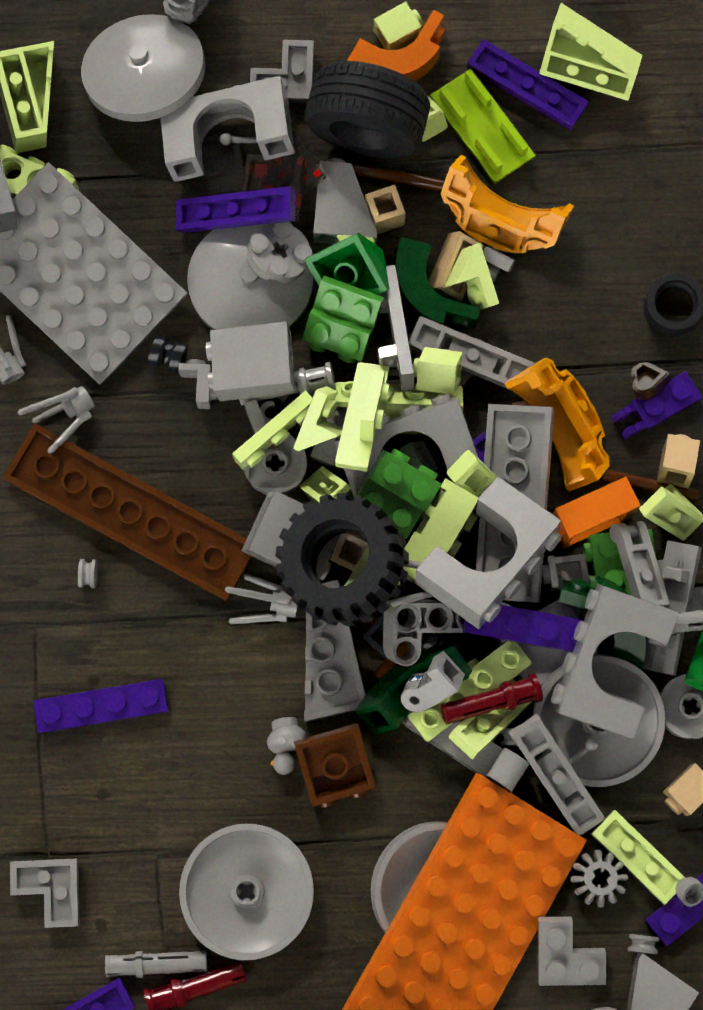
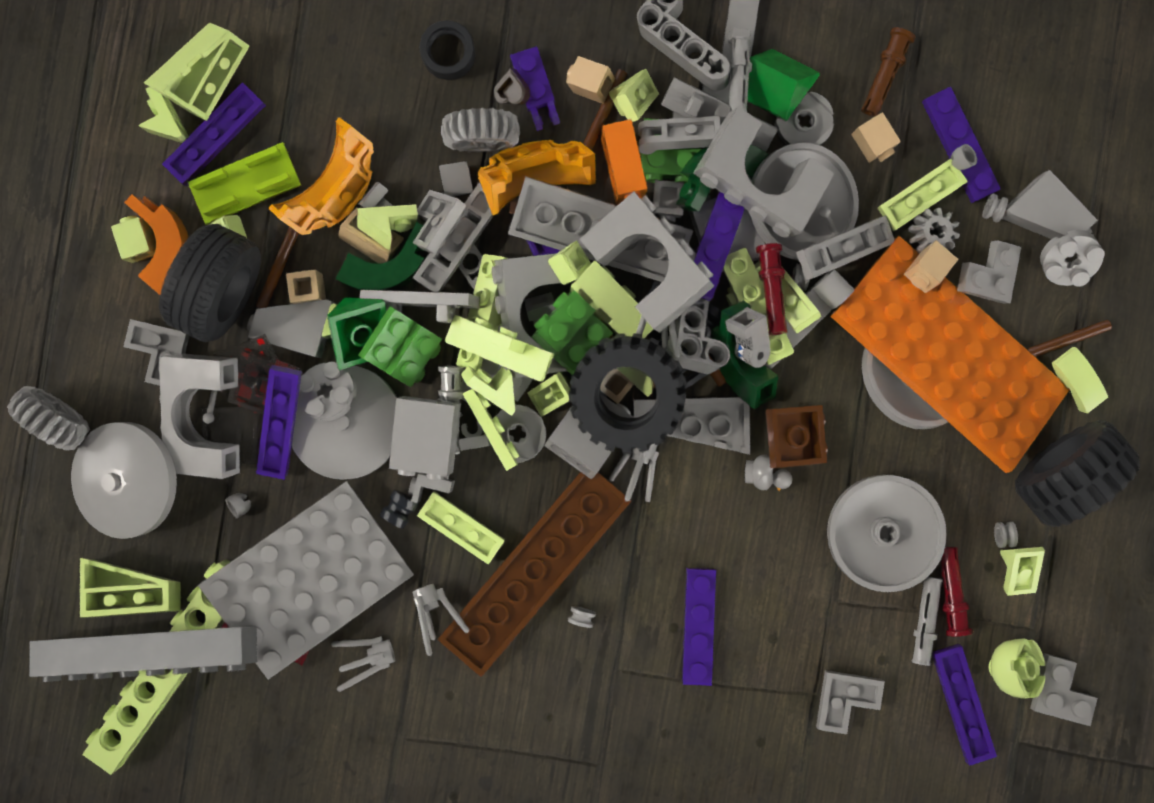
camera: 80 degrees left, 10 degrees up
yellowish green brick [413,347,463,395] -> none
none -> yellowish green slope [139,87,189,143]
none -> light grey hinge [225,493,251,518]
none -> light grey plate [413,190,466,255]
none -> yellowish green plate [417,491,505,565]
none -> light grey slope [439,161,473,197]
none -> light grey gear [441,107,520,152]
none -> tan brick [904,240,958,293]

